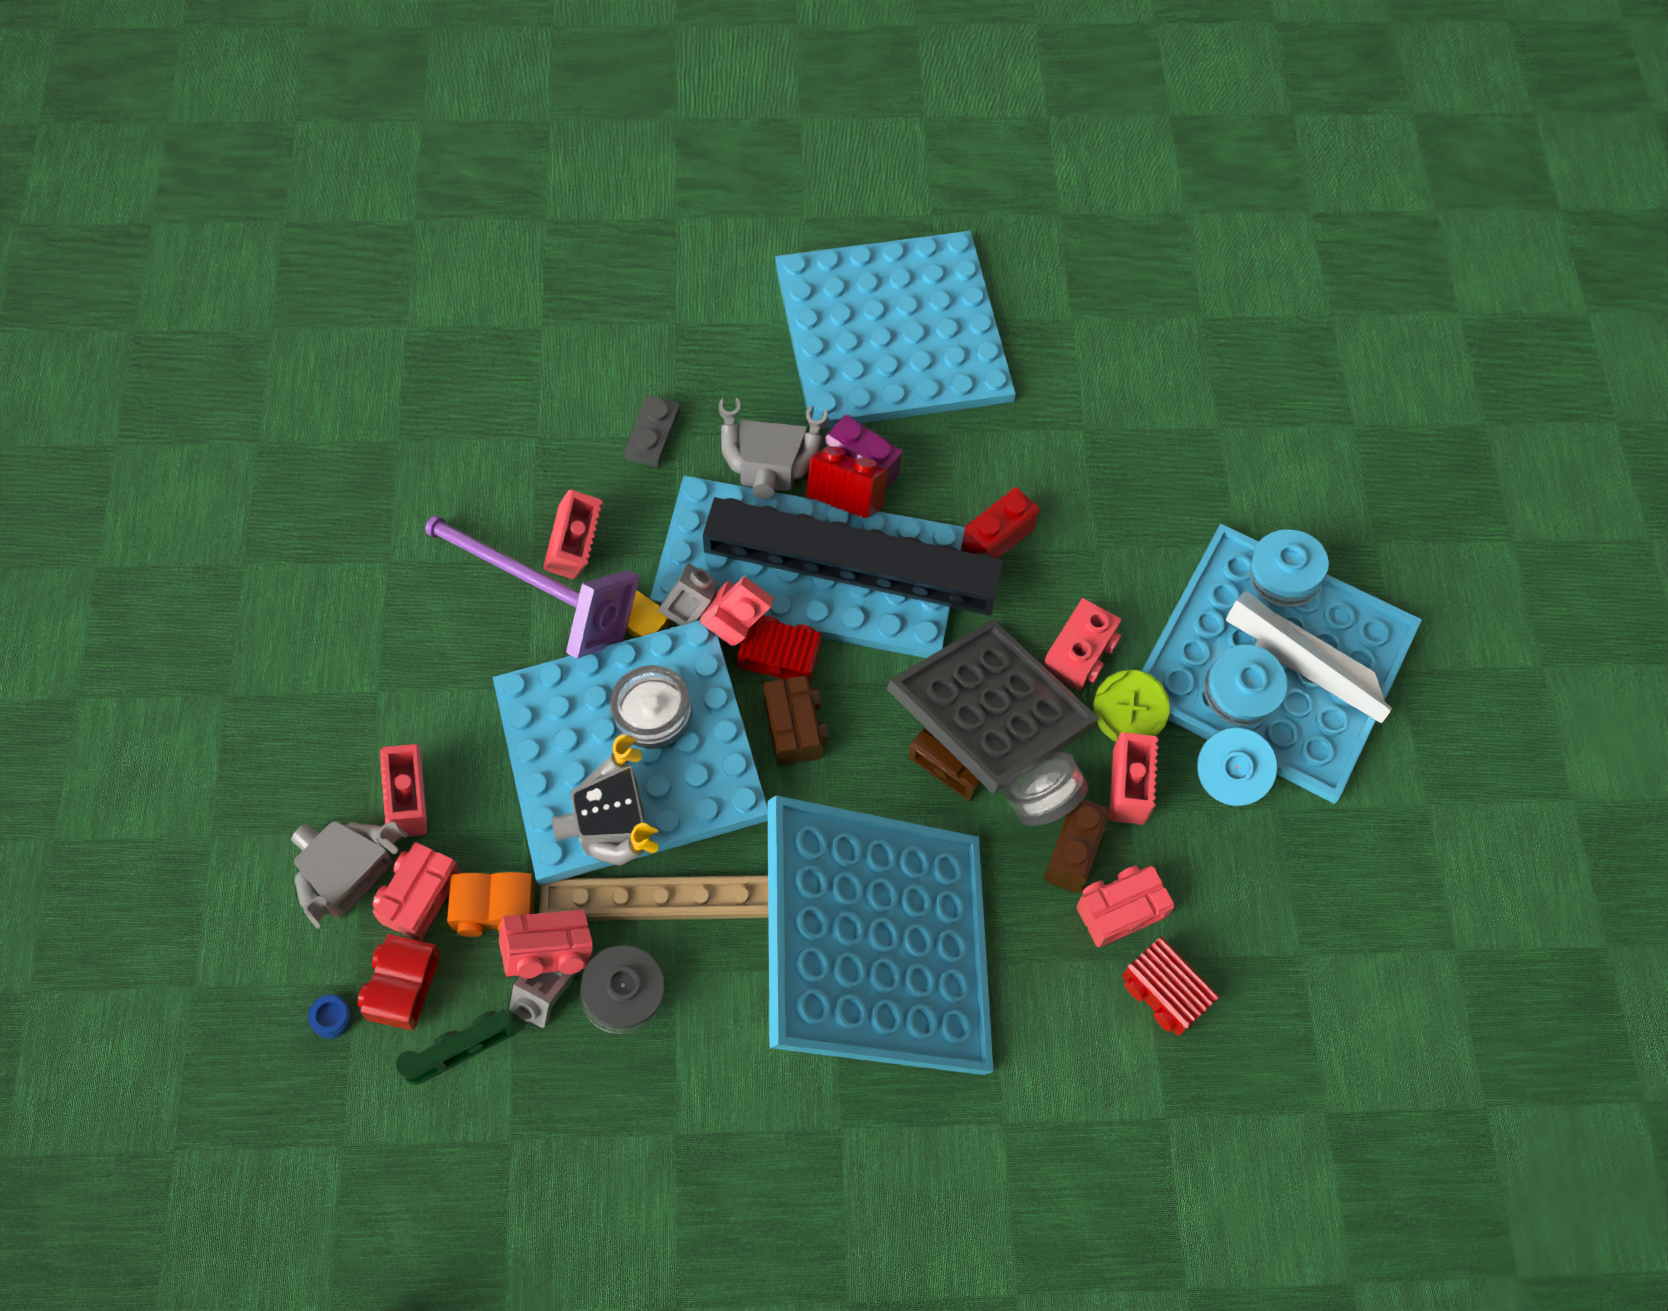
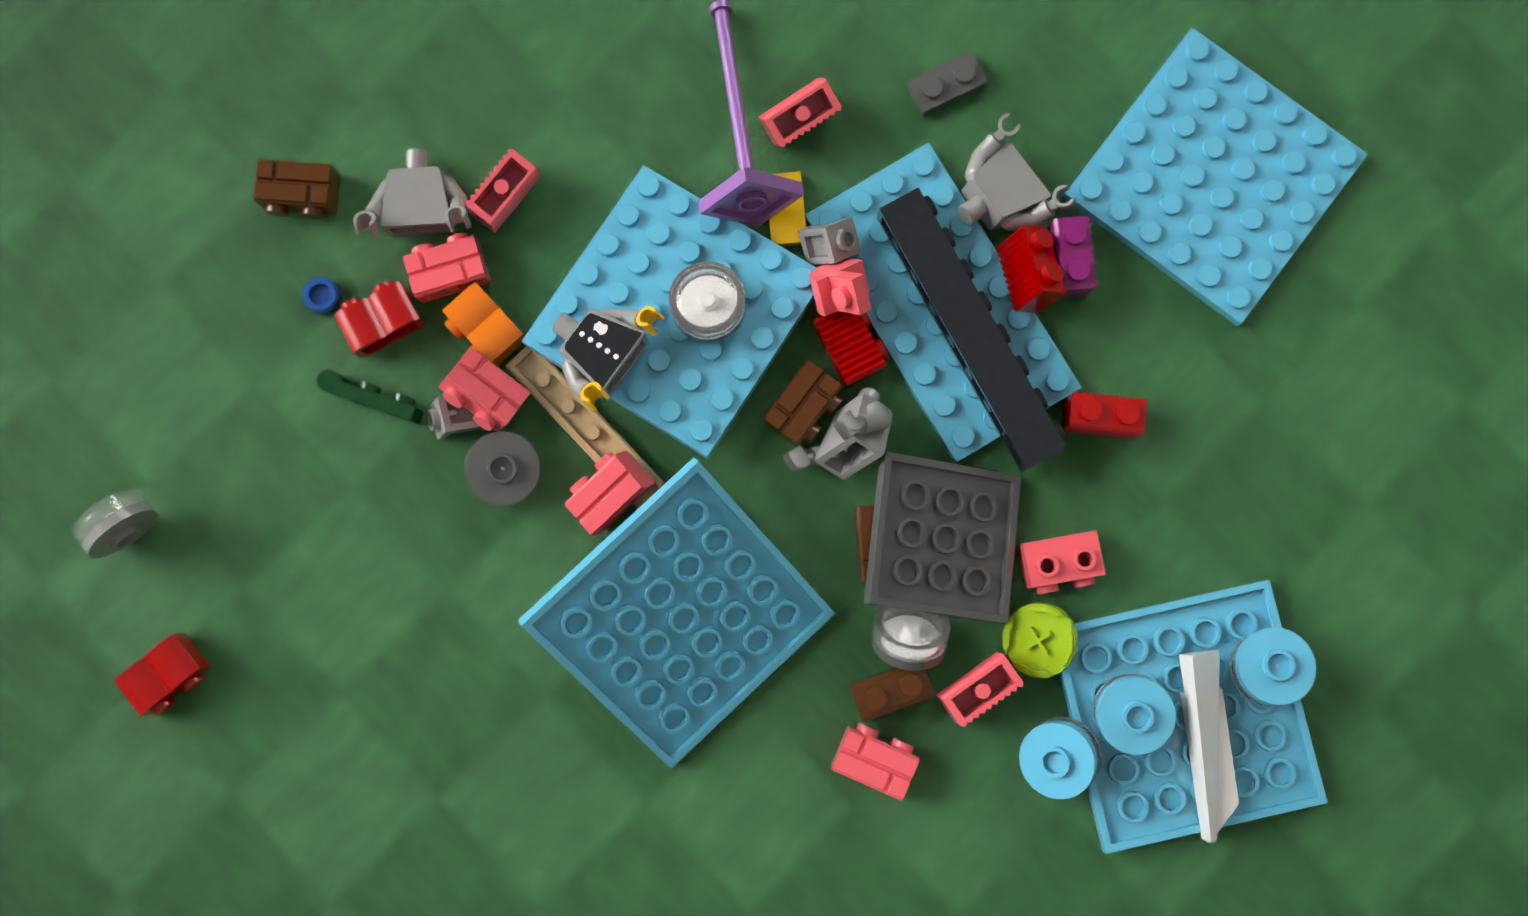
camera: 55 degrees right, 20 degrees up
red brick [1122,936,1220,1036] -> none
none -> reddish brown brick [253,159,341,220]
none -> coral brick [565,450,655,536]
none -> light grey torso [782,388,893,480]

